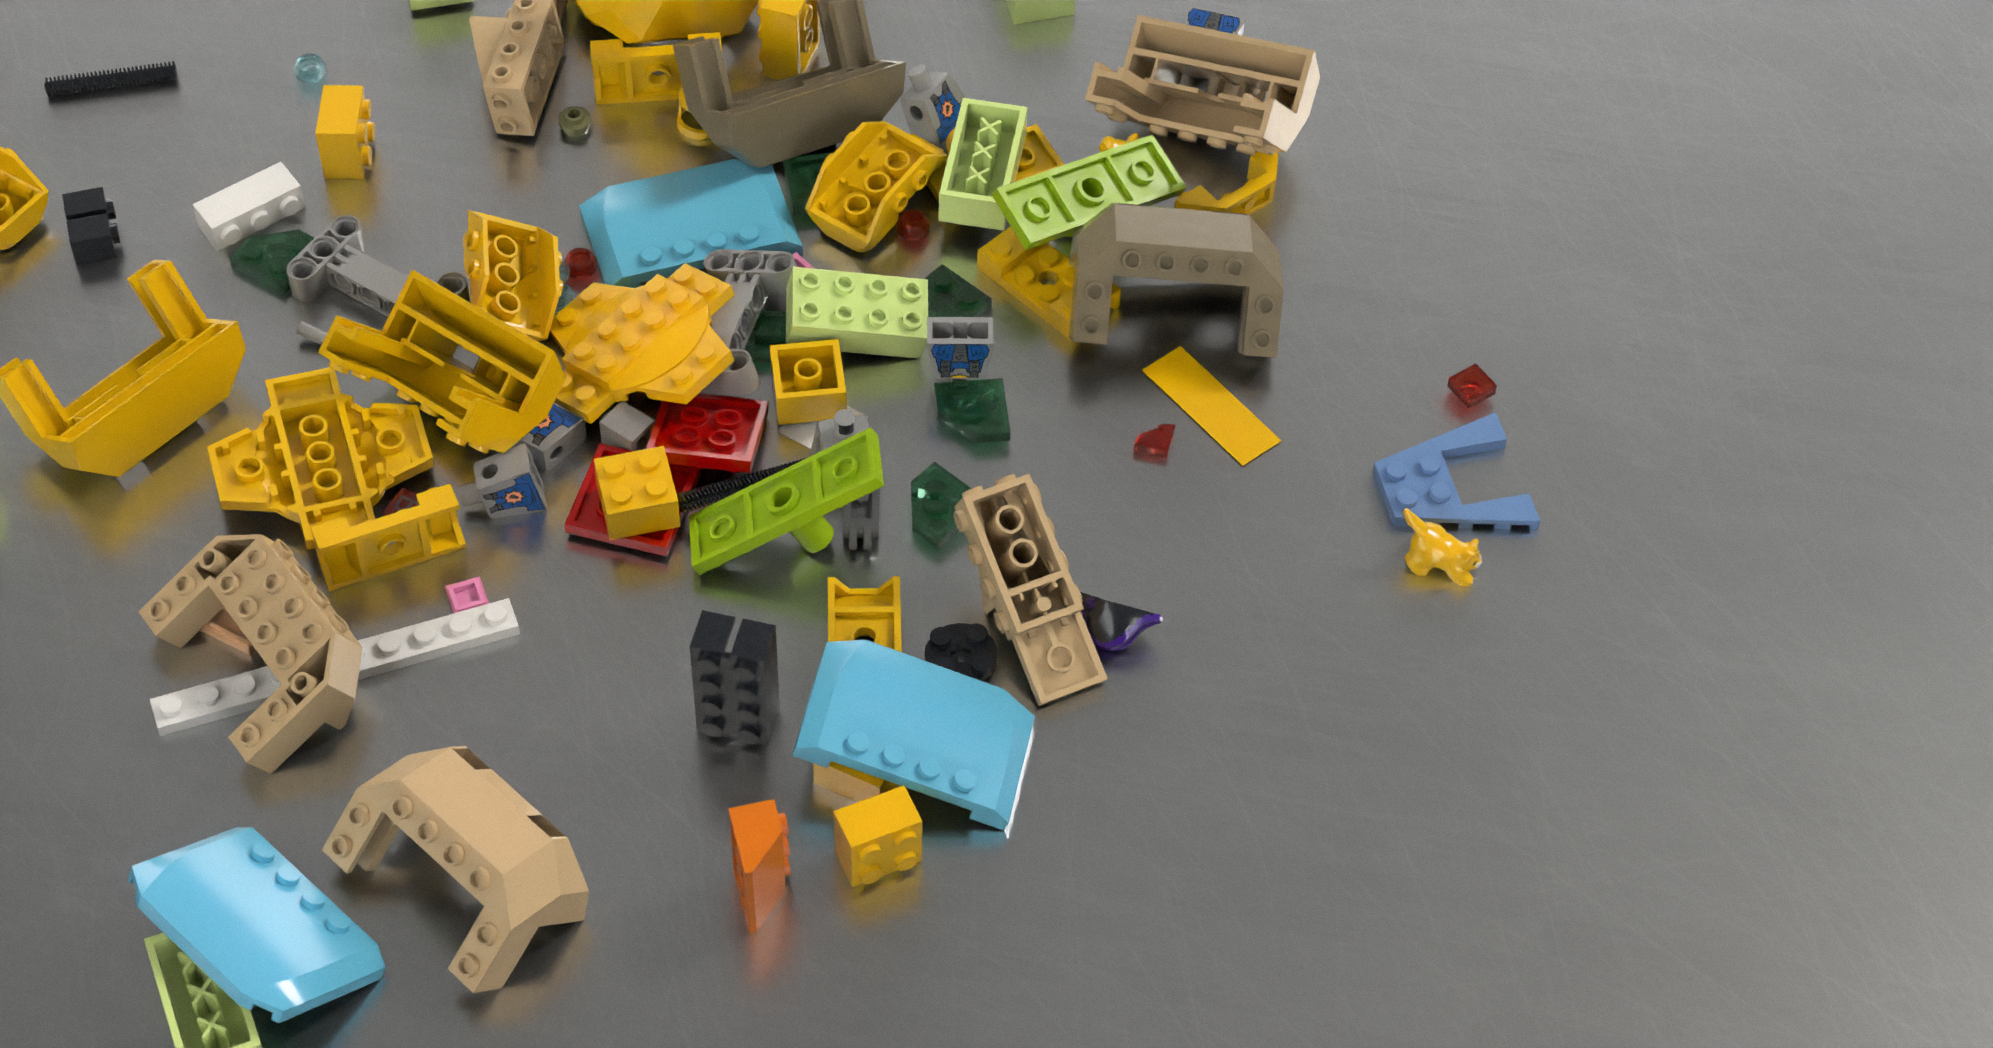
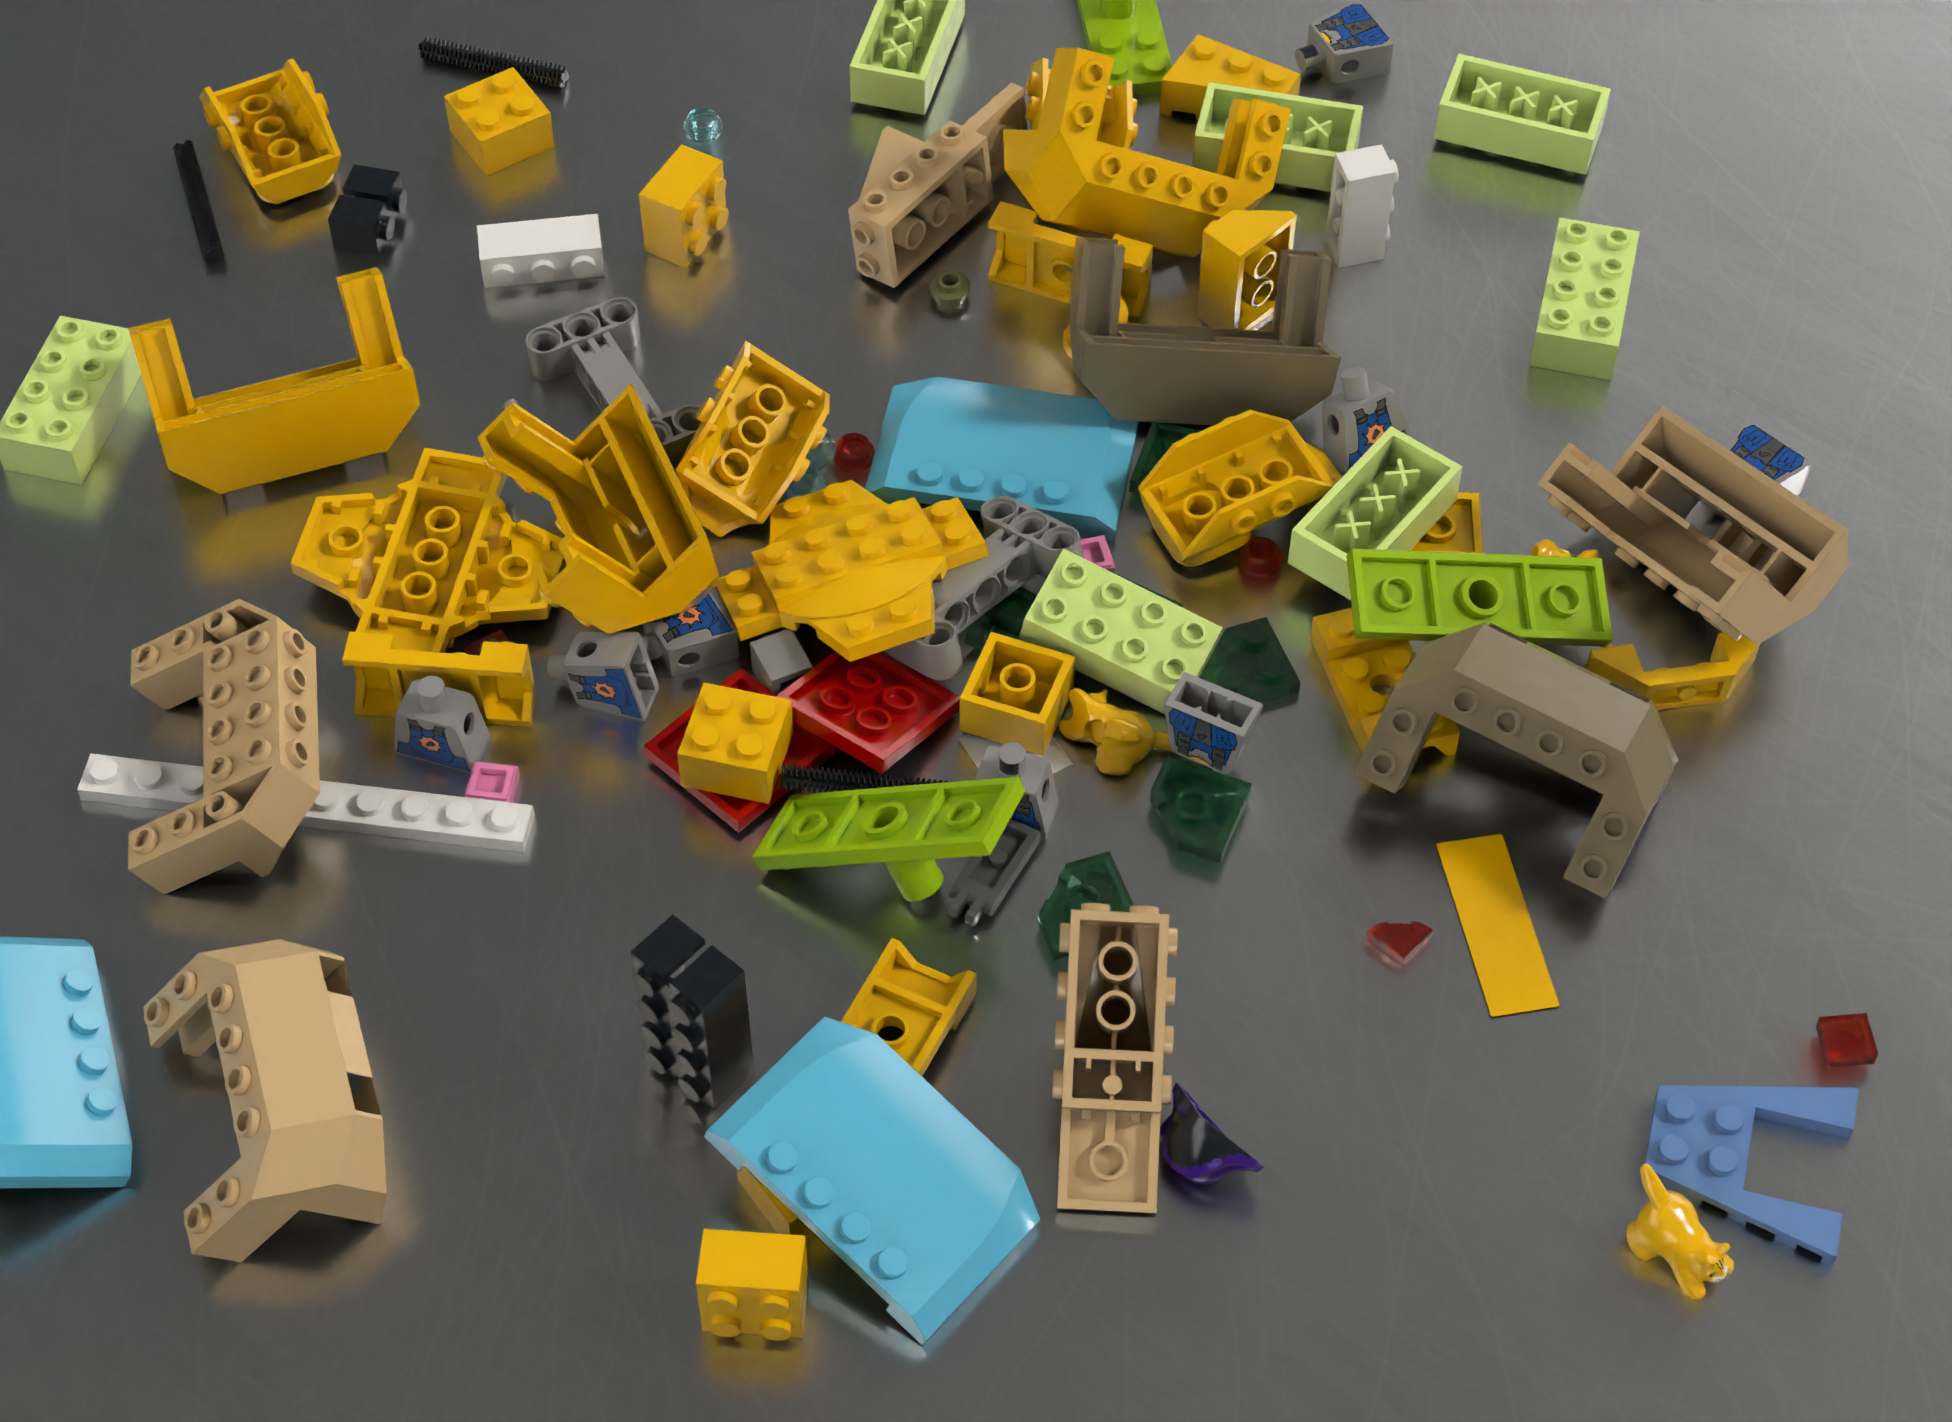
camera: 30 degrees right, 0 degrees up
clear green plate [229,229,314,294] -> none
orange slope [728,799,791,933] -> none
black plate [924,623,997,682] -> none
none -> light grey torso [394,676,491,773]
none -> yellow brick [444,67,555,176]
none -> yellow animal [1058,688,1173,776]

